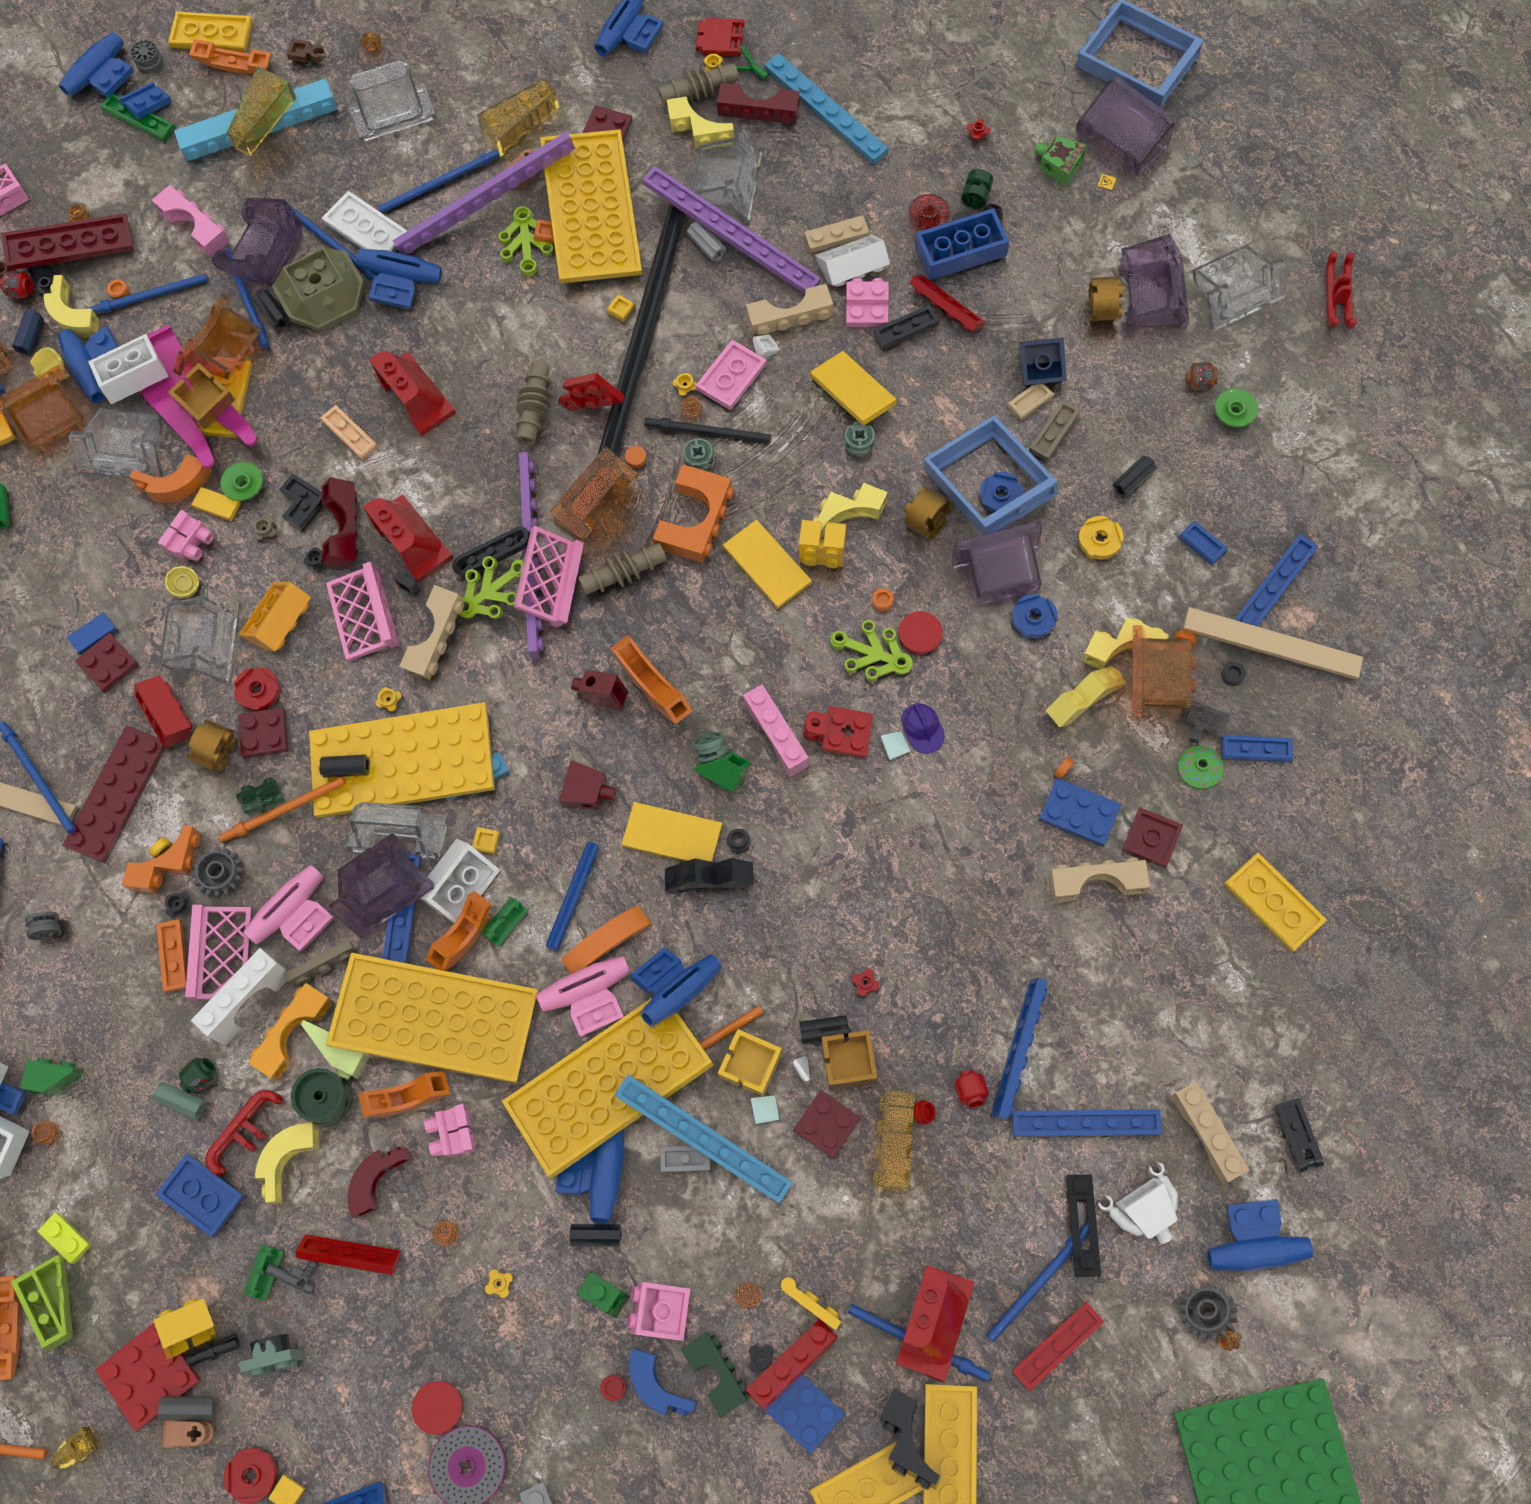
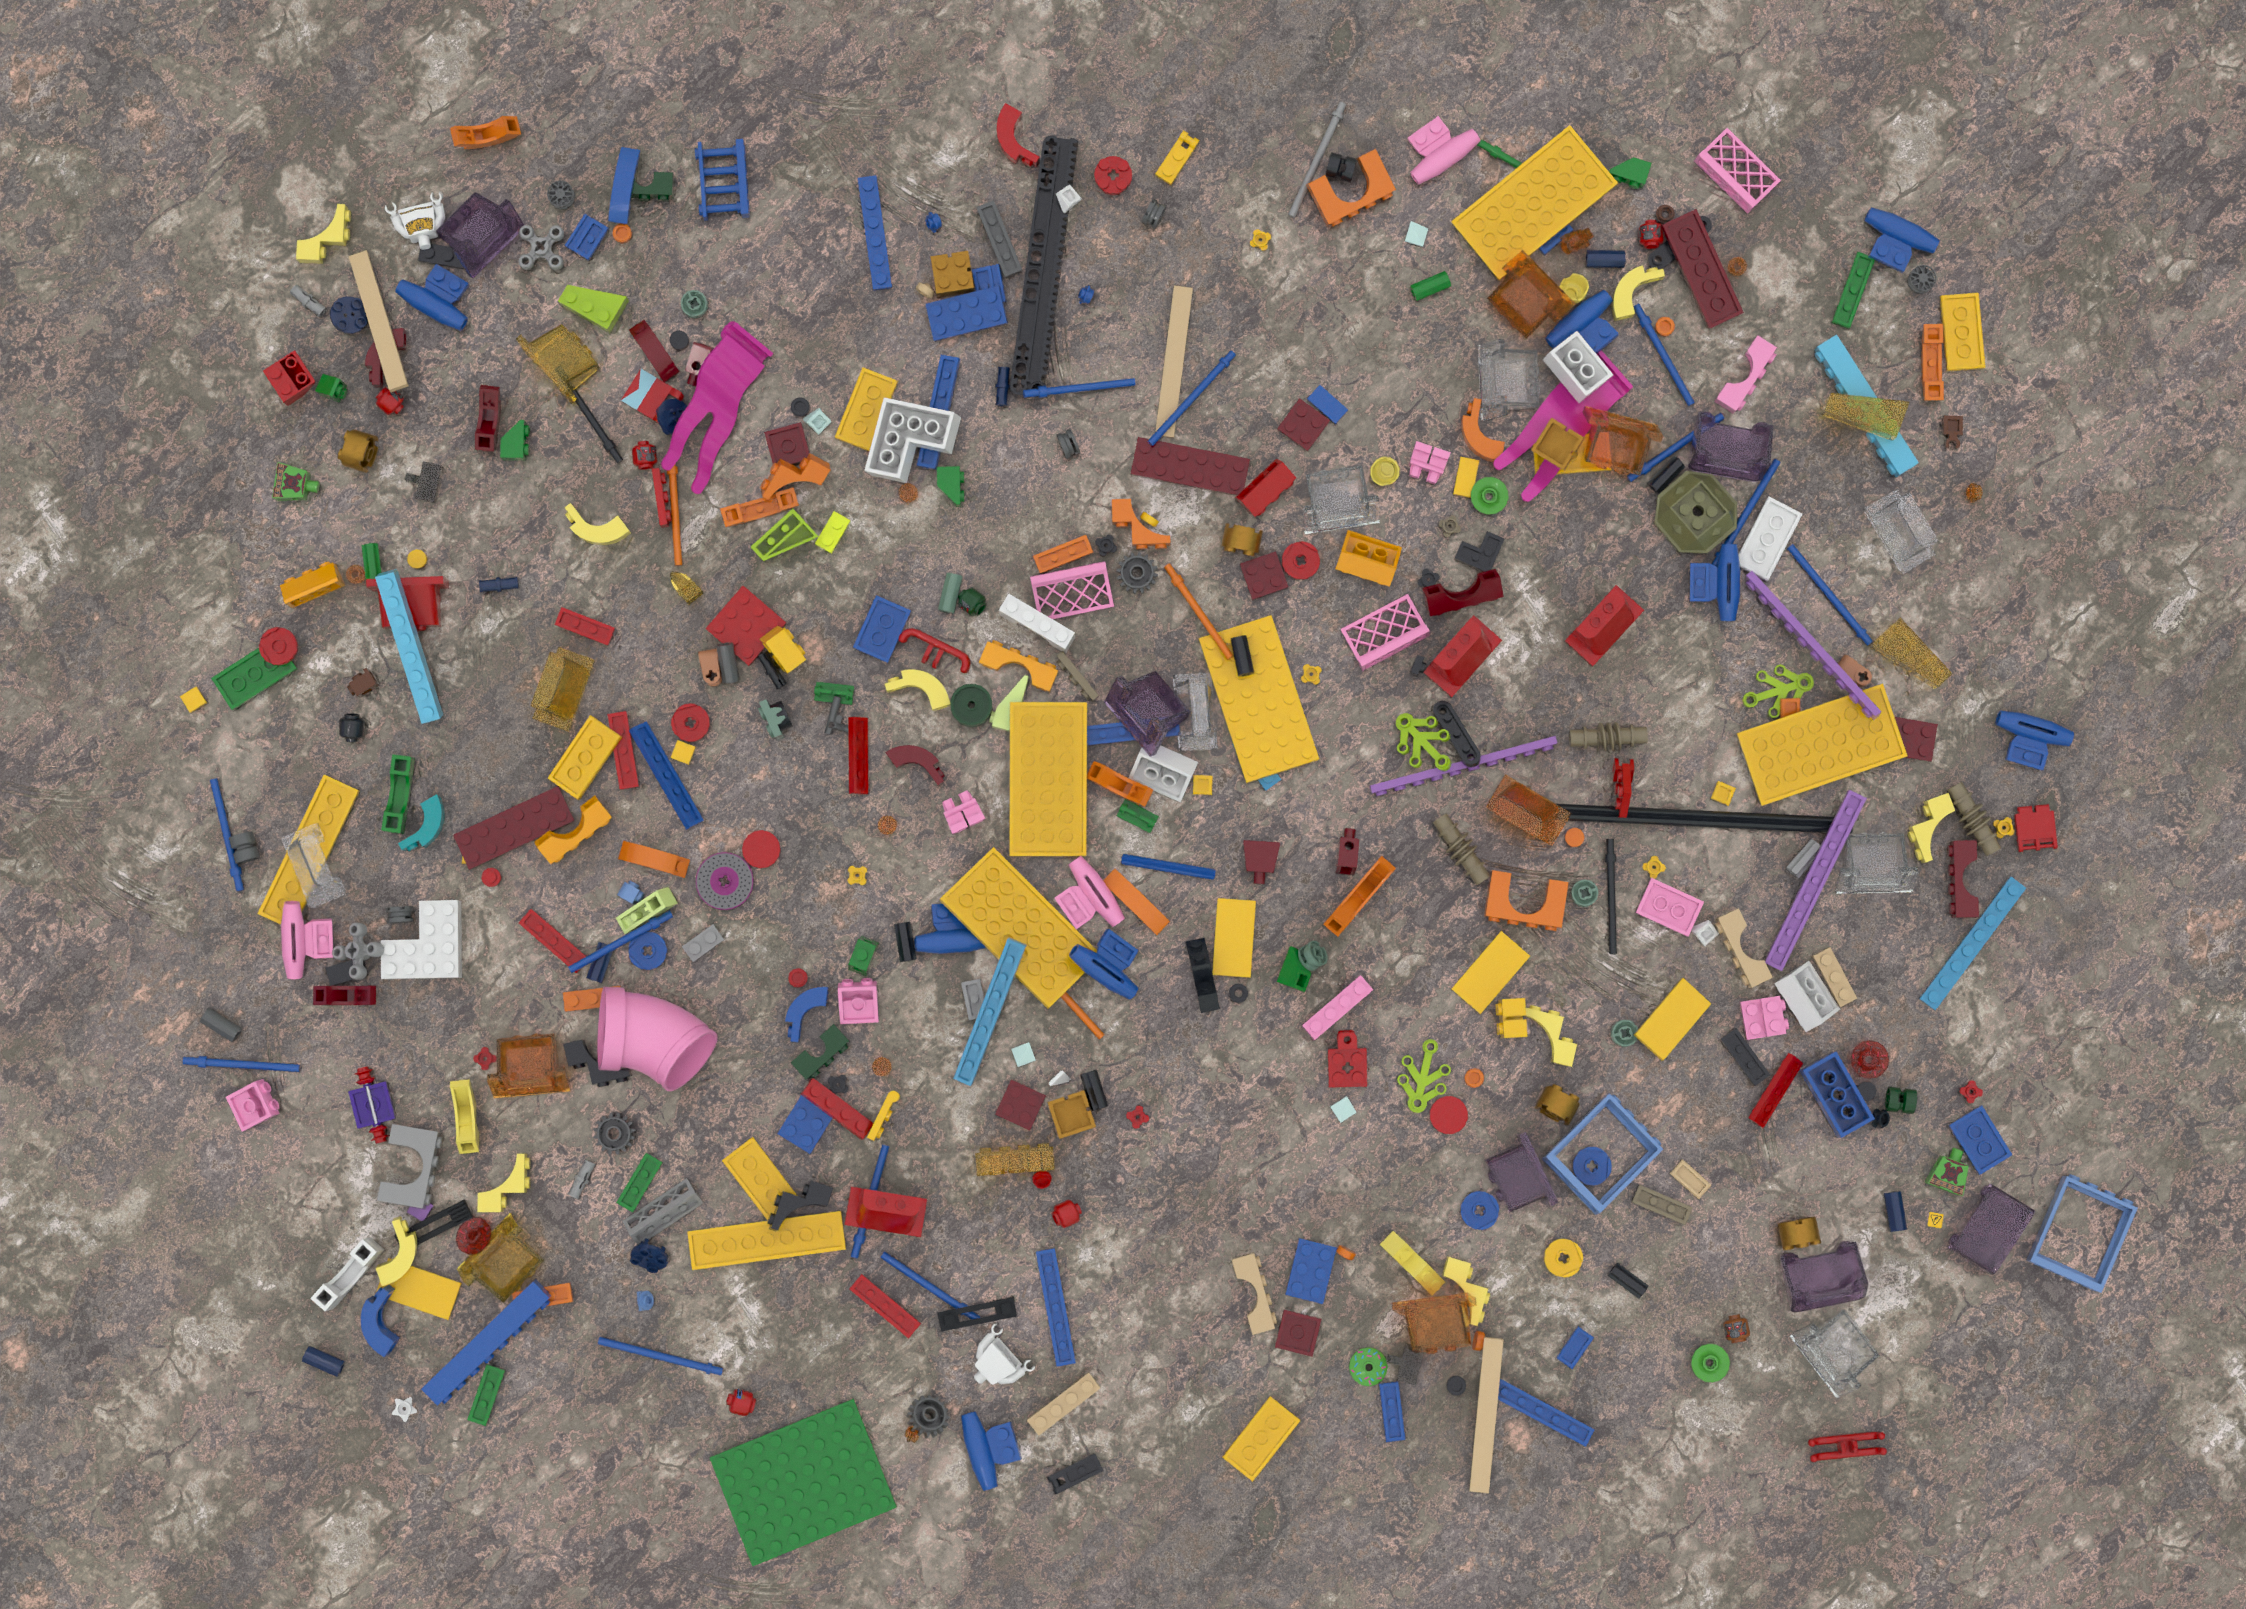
camera: 70 degrees right, 15 degrees up
blue plate [120,82,172,119] -> none
clear green hips [236,777,285,814] -> none
bright pink plate [243,865,334,953] -> none
light nougat tile [320,405,378,461] -> none
orange arch [358,1071,451,1118] -> none
tan arch [399,585,464,680] -> none
bright pink fence [514,526,584,628] -> none
clear orange plate [681,396,702,417] -> none
yellow piece [718,1029,783,1097] -> none
green plant [736,46,769,80] -> none
dark purple piece [901,703,945,754] -> none
blue plate [990,978,1047,1120] -> none
dark blue slope [1018,337,1067,386] -> none
none -> dark blue axle [1884,1191,1907,1232]
none -> blue plate [1948,1105,2012,1175]

